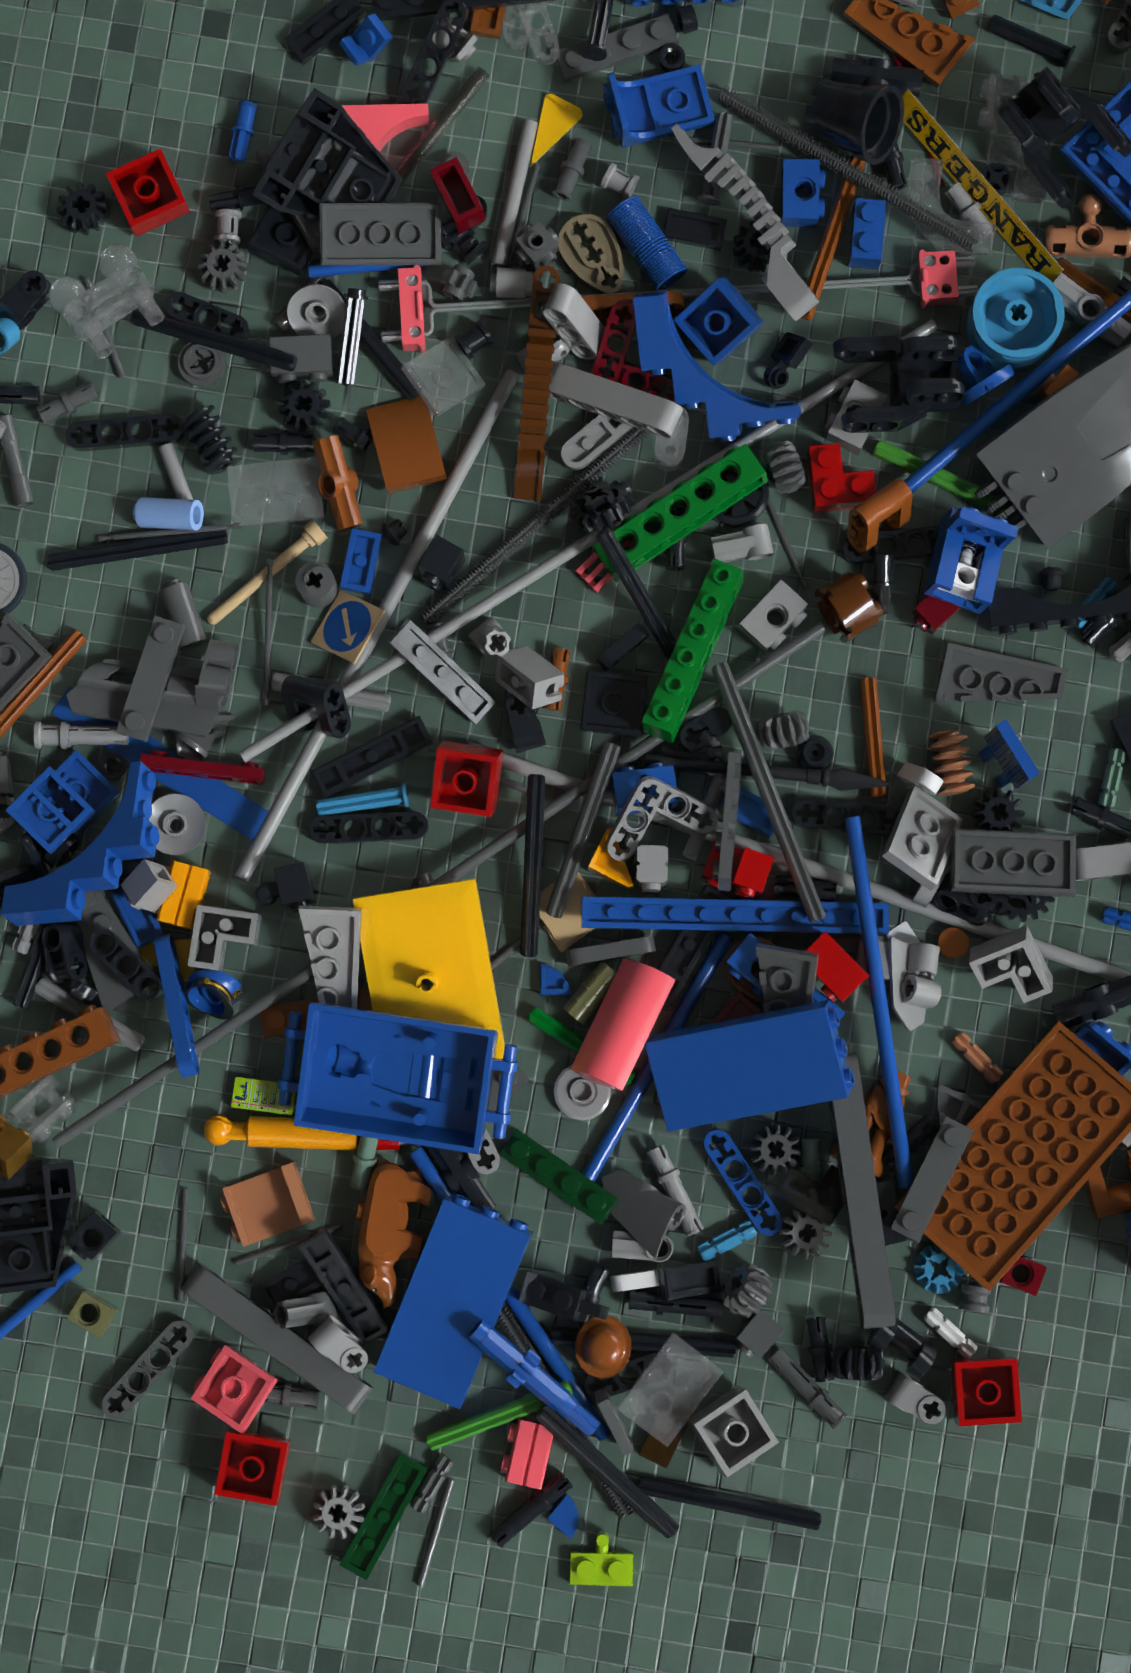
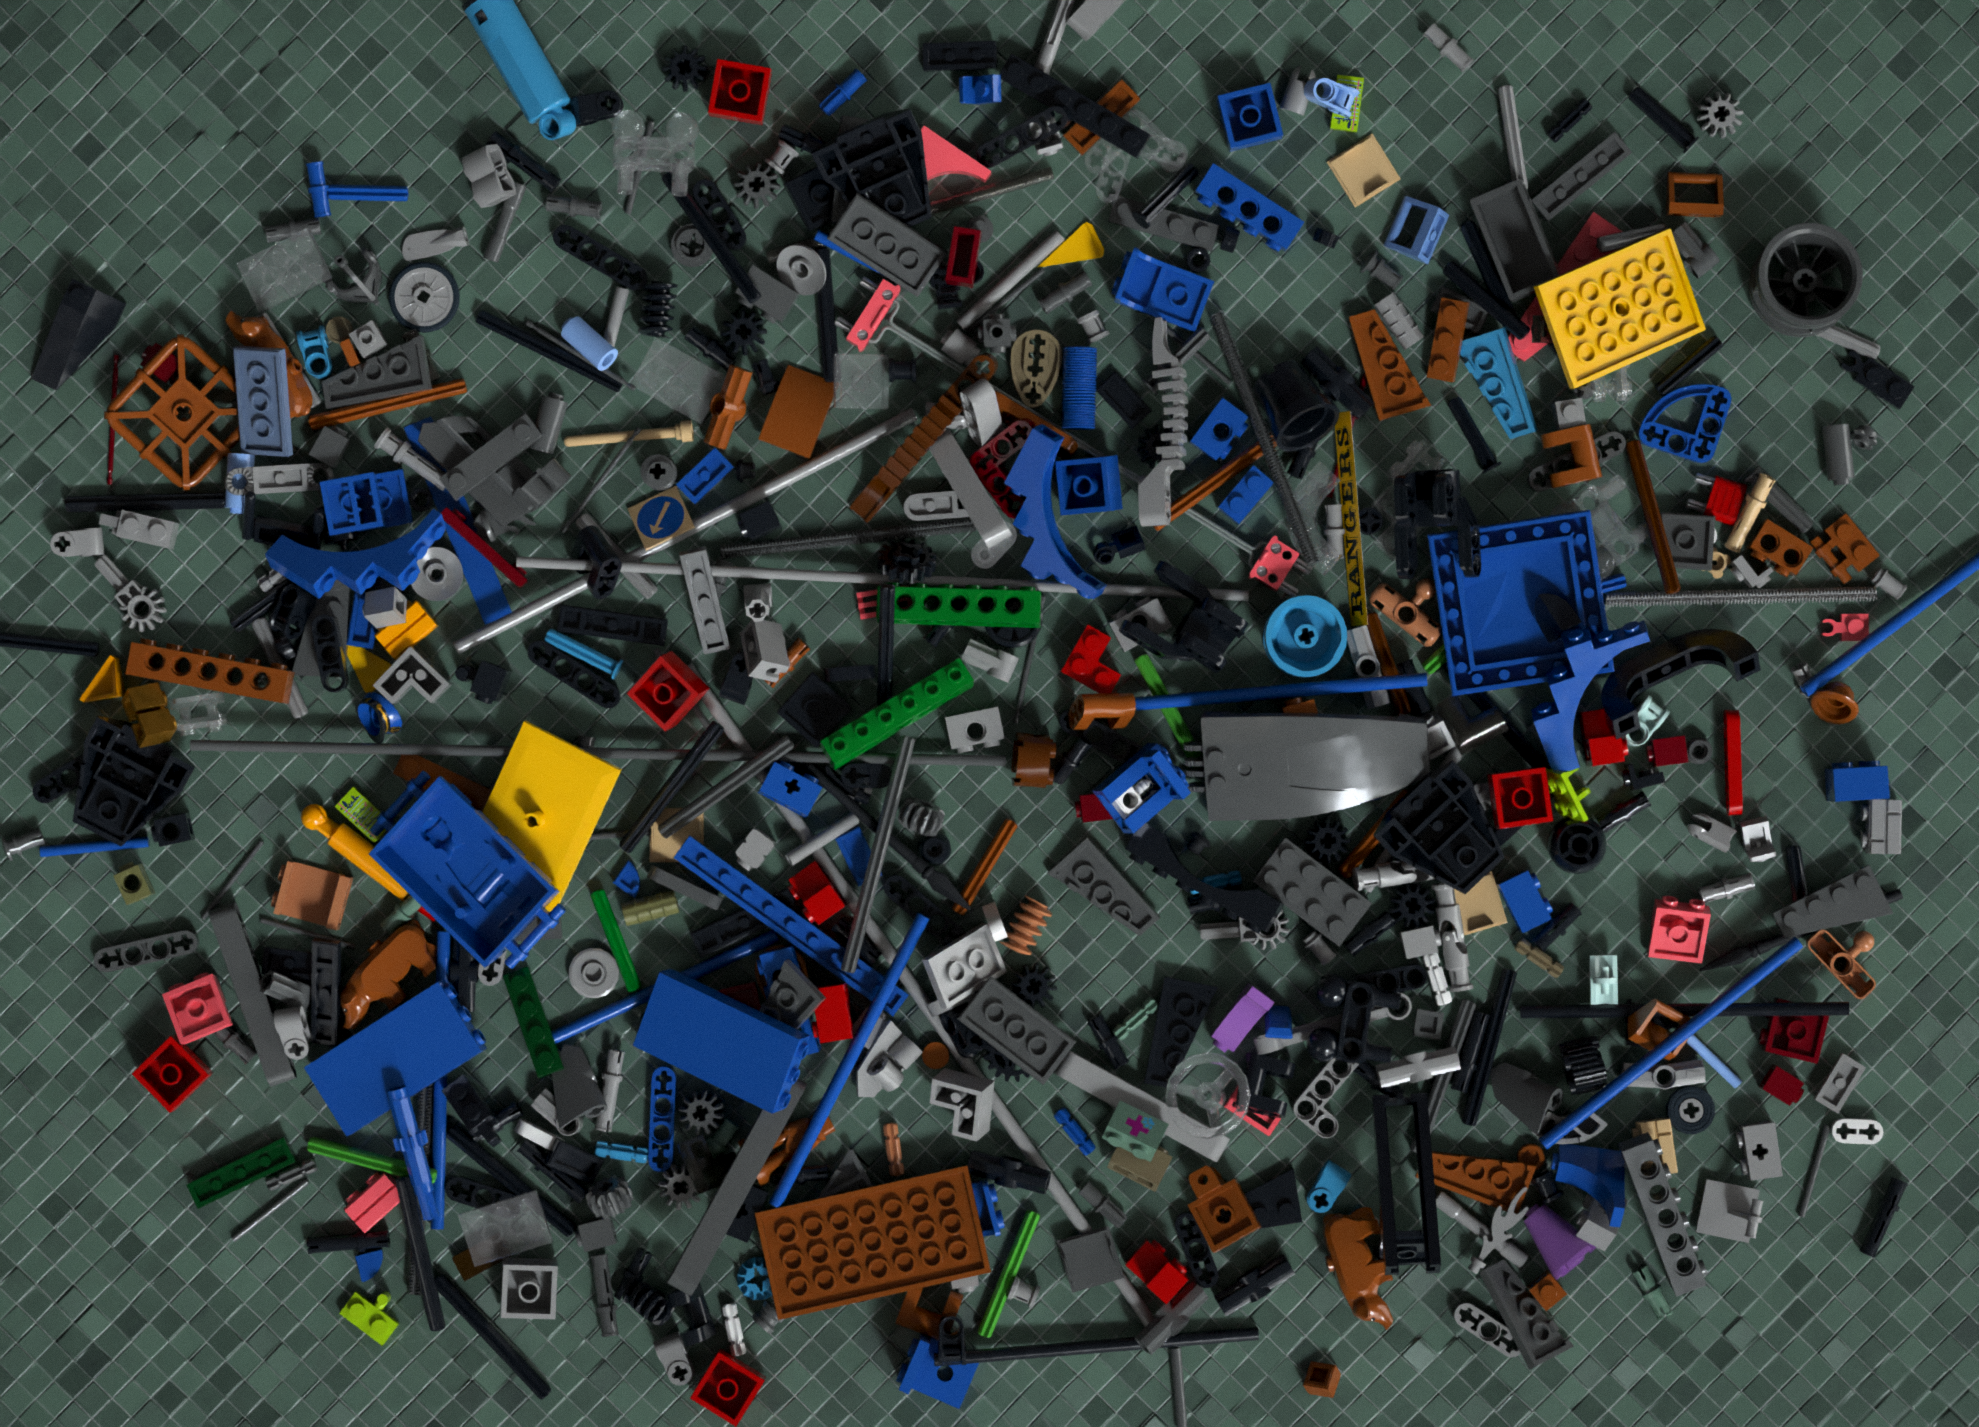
camera: 30 degrees right, 5 degrees up
blue beam [154,934,199,1078] -> none
light grey wing [298,906,361,1008] -> none
light grey gear [312,1485,365,1539] -> none
axle [336,288,368,386] -> none
dark grey gear [439,264,478,302] -> none
coral brick [570,958,675,1091] -> none
dark orange hat [575,1315,632,1379] -> none
light orange slope [588,828,633,889] -> none
dark grey tile [594,1388,634,1456] -> none
light grey beam [606,776,718,861] -> none
dark grey wing [712,752,741,891] -> none
dark grey gear [763,440,806,495] -> none
white sticker [886,921,921,944] -> none
dark grey plate [890,1116,974,1243] -> none
blue tile [957,346,1015,406] -> none
blue tile [978,719,1039,790] -> none
dark red brick [999,1257,1047,1296] -> none

